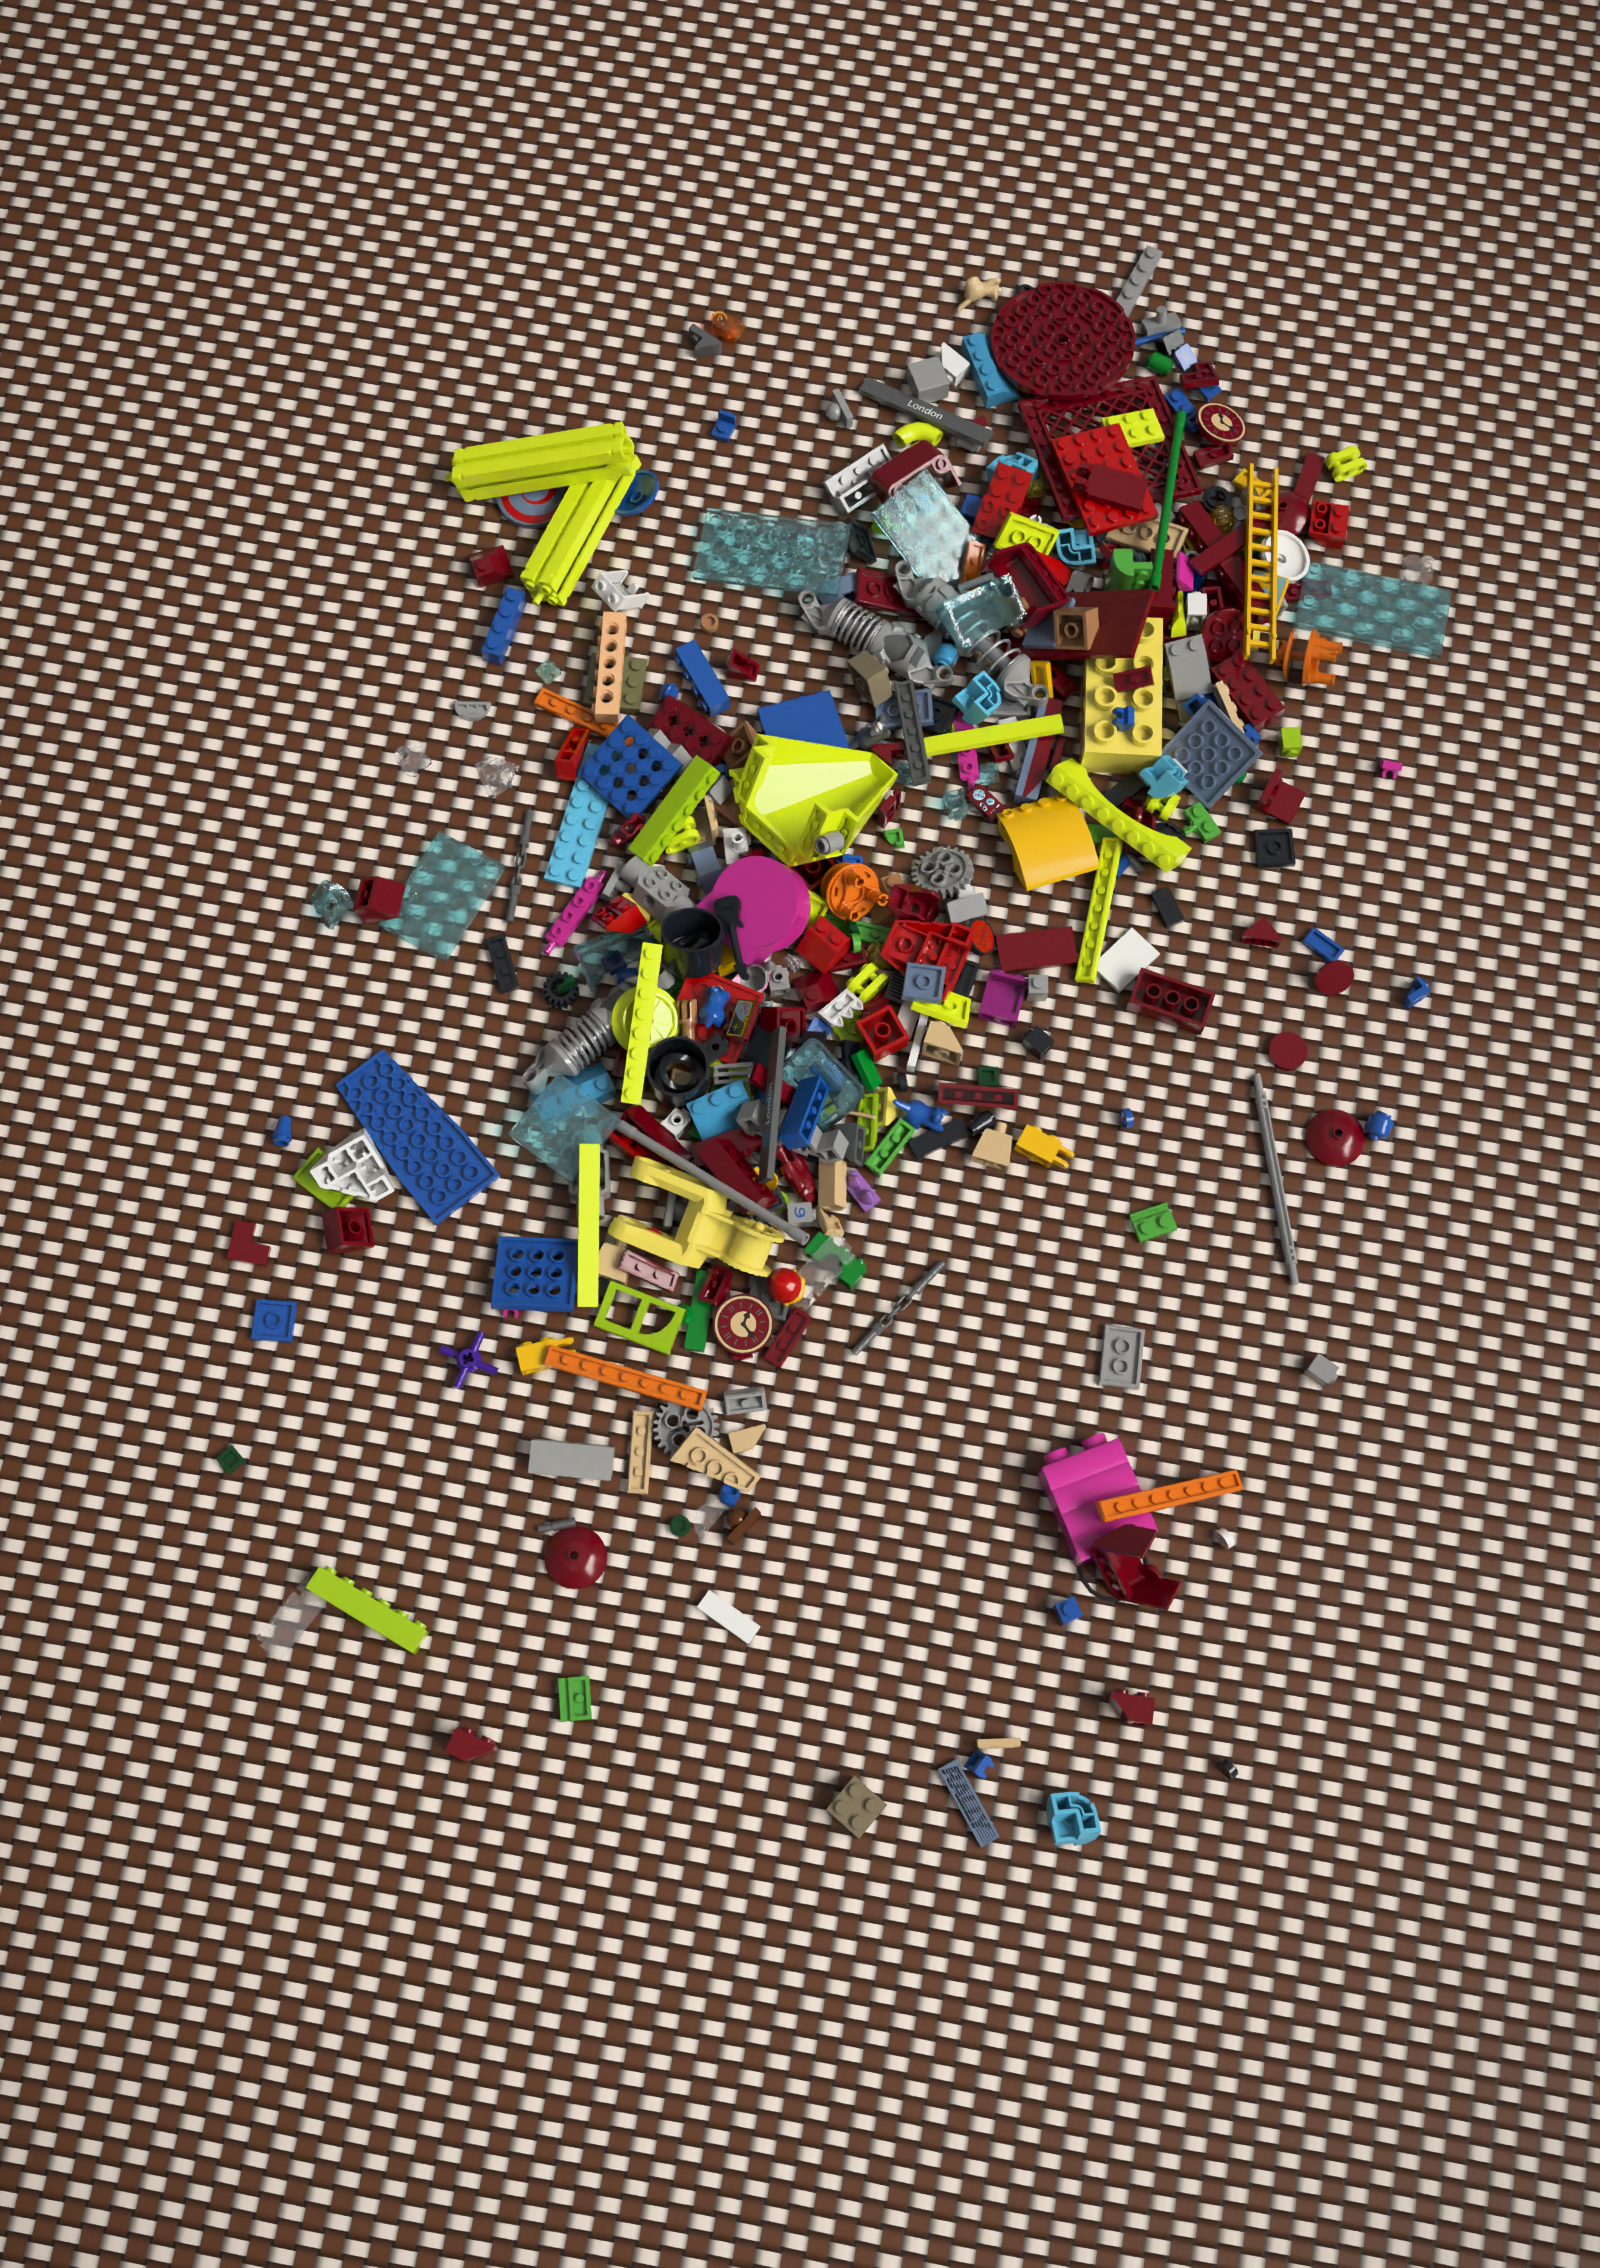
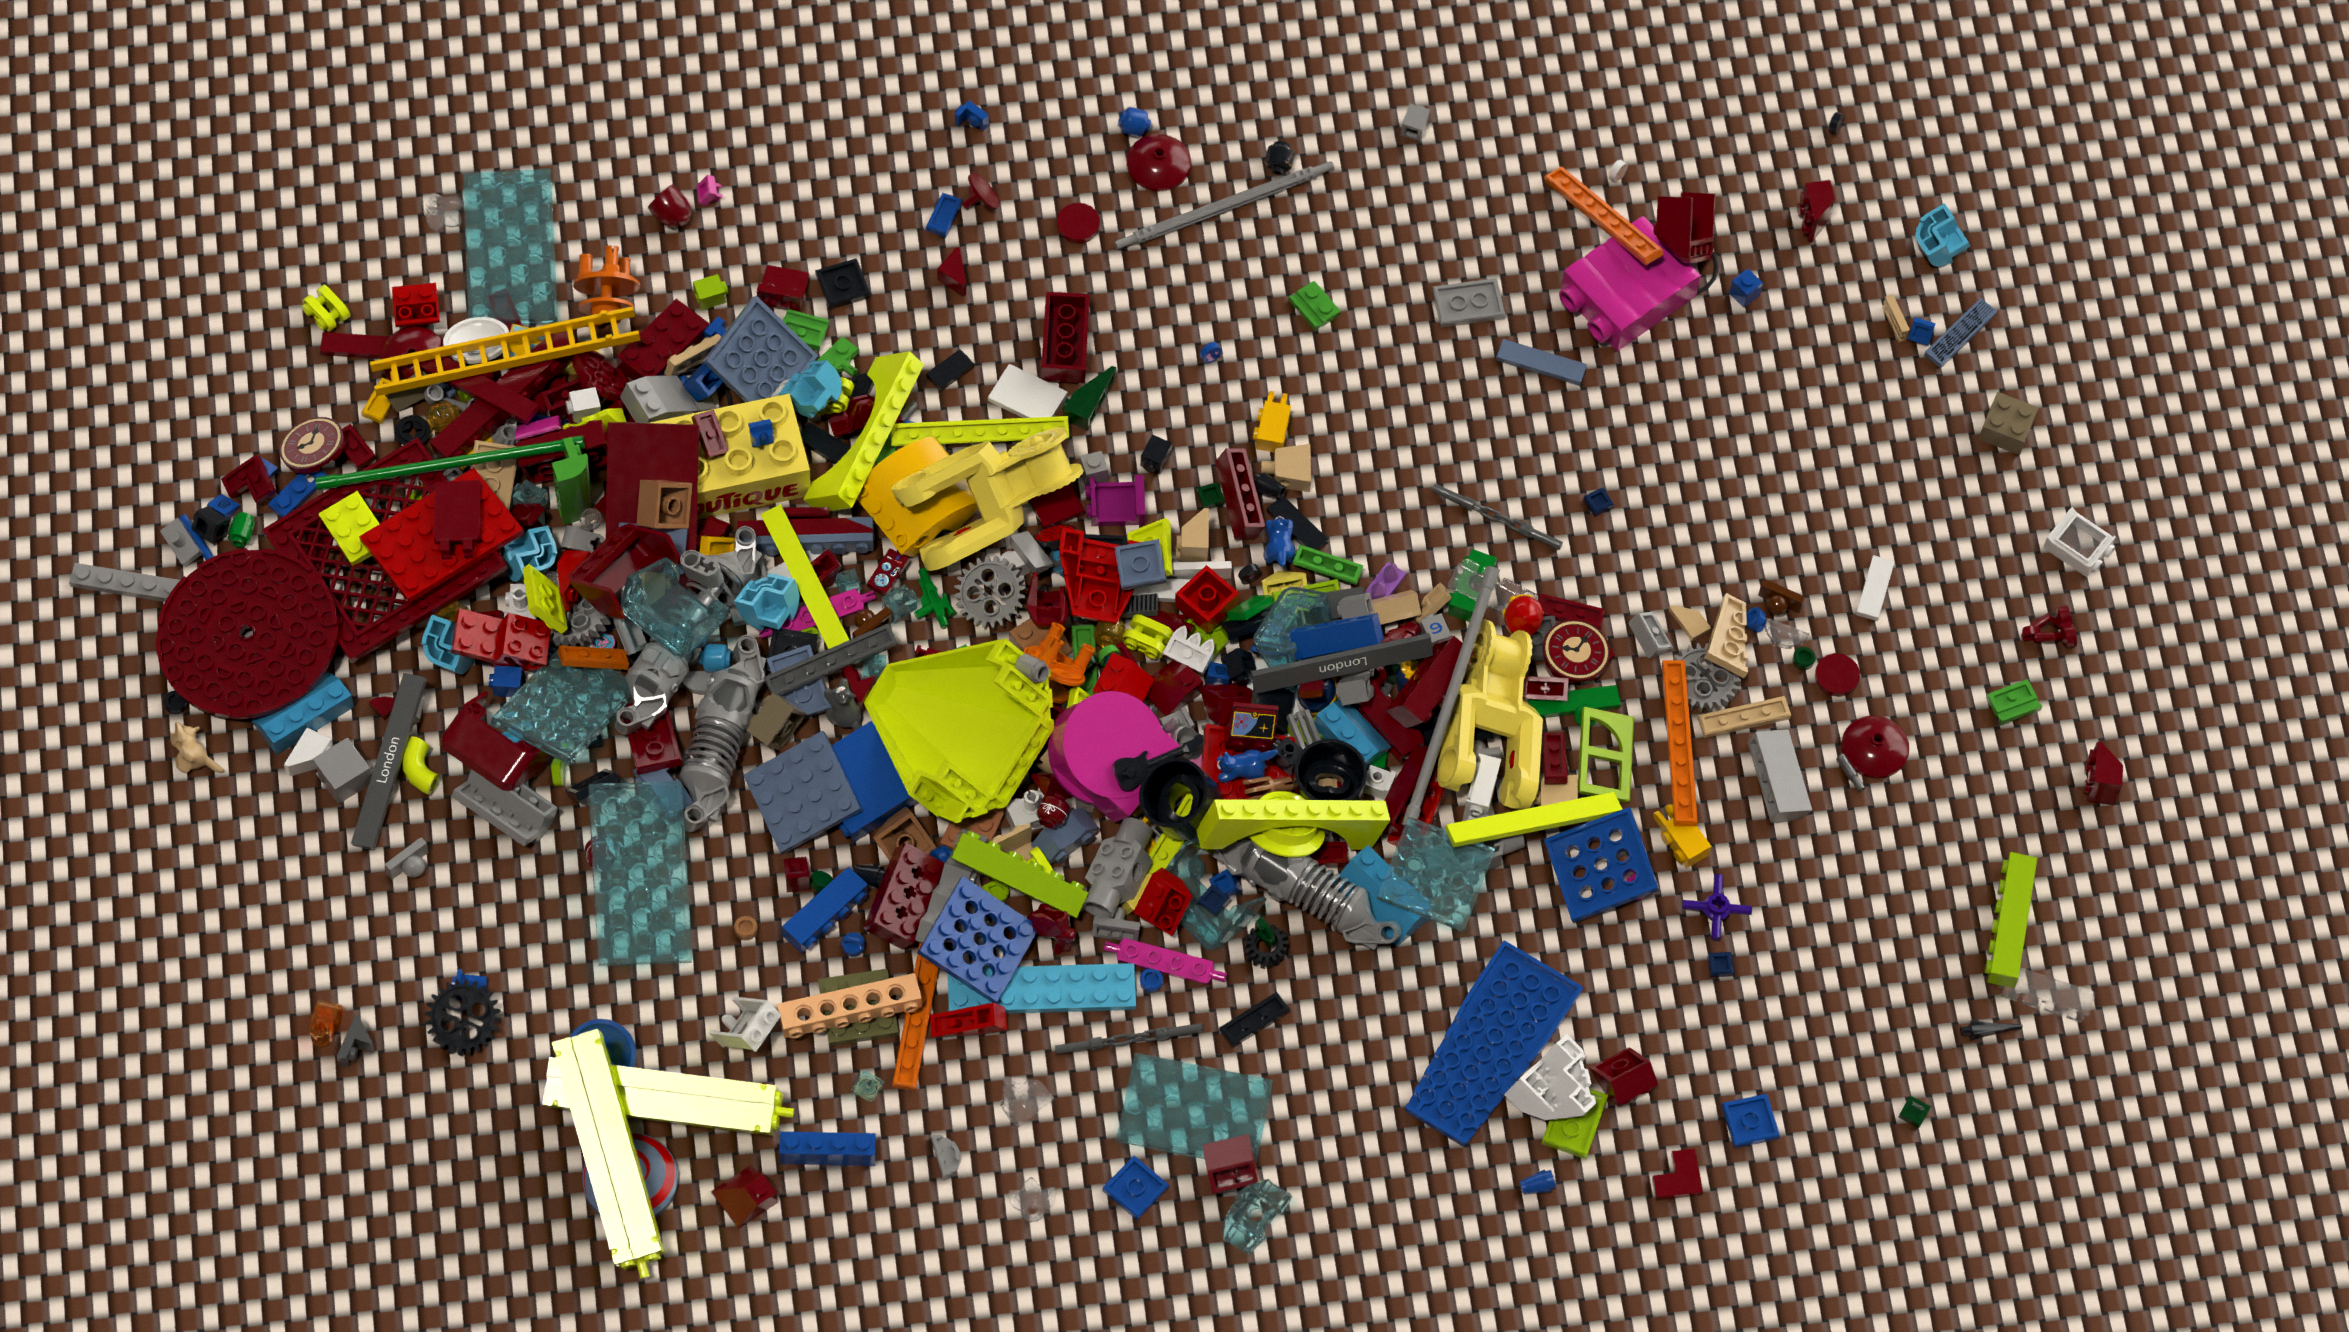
camera: 110 degrees left, 10 degrees down
none -> black gear [424,979,501,1055]
none -> dark red piece [648,184,691,228]
none -> light grey beam [680,550,724,588]
none -> sand blue plate [743,730,863,855]
none -> bright green plate [783,309,829,351]
none -> dark green tile [809,871,833,892]
none -> reddish brown tile [852,606,892,639]
none -> black cone [853,865,886,889]
none -> light yellow arm [891,427,1084,571]
none -> green piece [914,568,957,629]
none -> dark red head [1036,793,1070,829]
none -> dark green slope [1062,366,1116,430]
none -> blue tile [1102,1155,1169,1221]
none -> blue tile [1139,968,1163,993]
none -> black head [1265,141,1295,175]
none -> white window [1462,753,1501,821]
none -> sand blue tile [1496,339,1587,386]
none -> dark blue tile [1583,487,1614,517]
none -> dark blue tile [1707,952,1734,978]
none -> dark red tile [1814,653,1860,697]
none -> black piece [1960,1020,2023,1041]
none -> dark red piece [2021,605,2077,649]
none -> white window [2043,507,2116,577]

